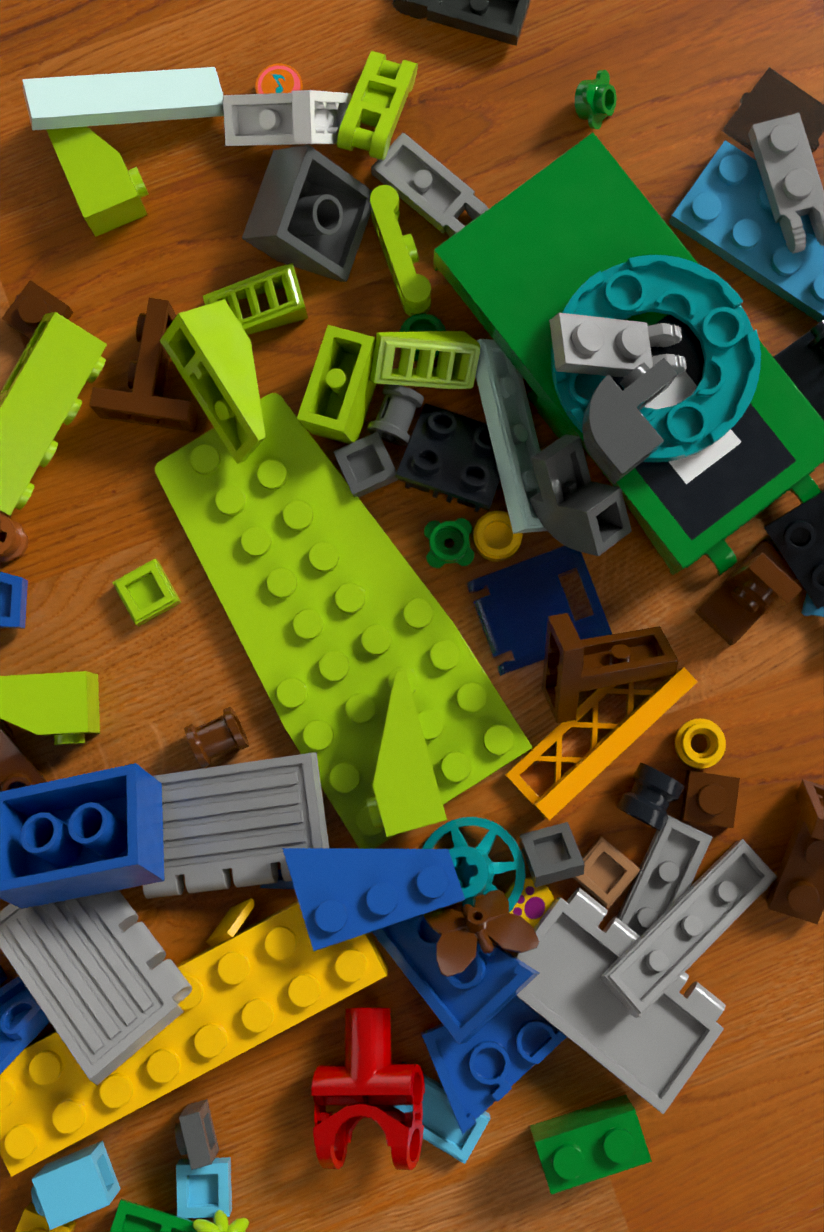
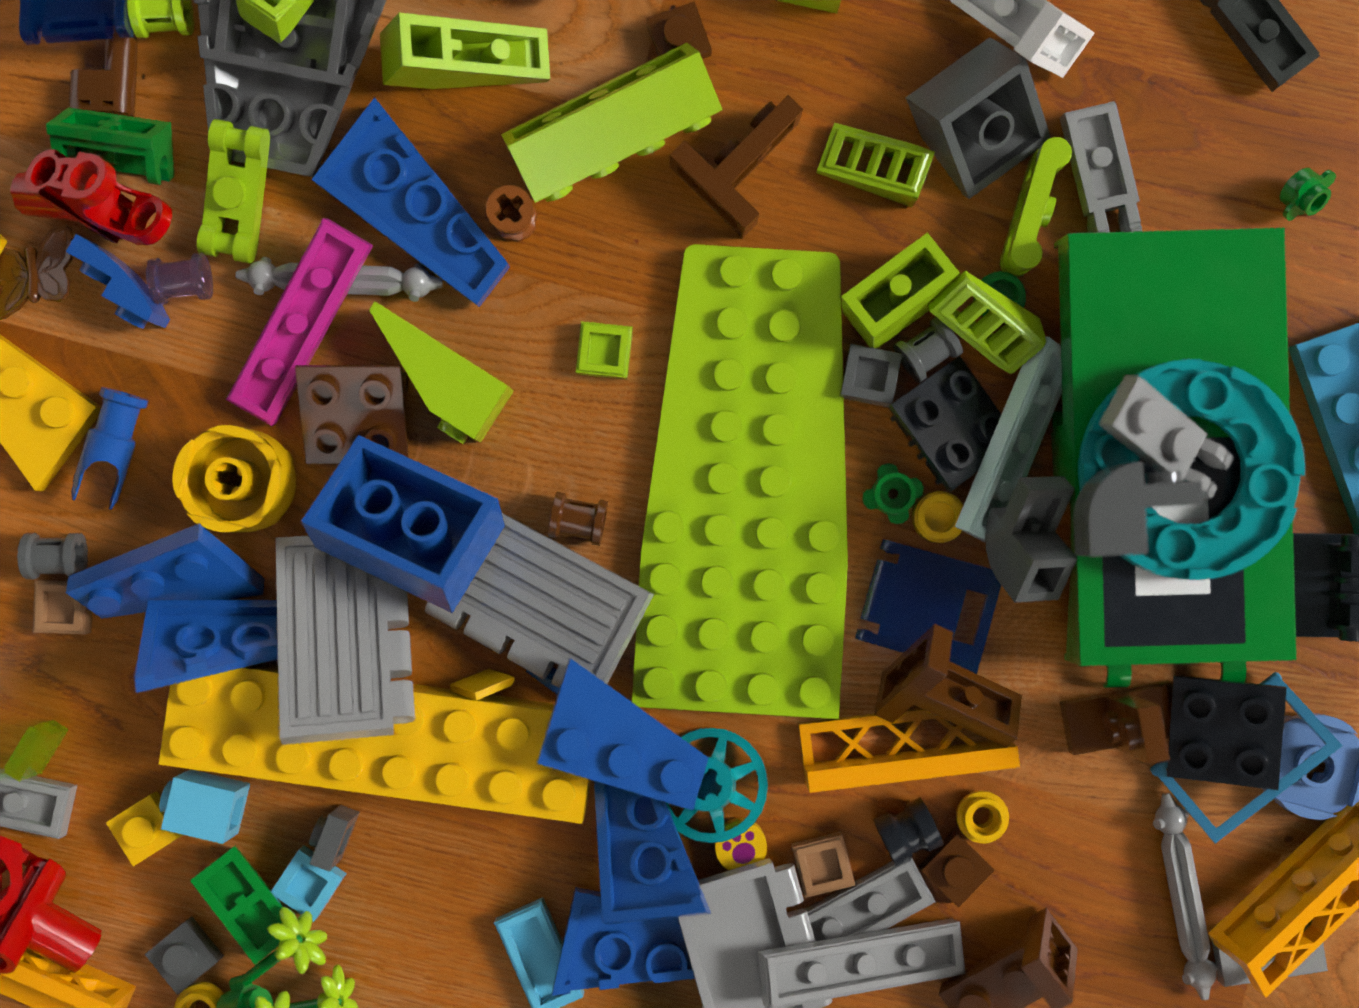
camera: 30 degrees right, 5 degrees up
lime slope [160,299,266,464] -> none
red connector [311,1008,425,1170] -> none
lime plate [337,51,418,161] -> none
lime slope [366,669,447,837] -> none
reddish brown piece [424,890,540,977] -> none
dark grey plate [520,822,585,887] -> none

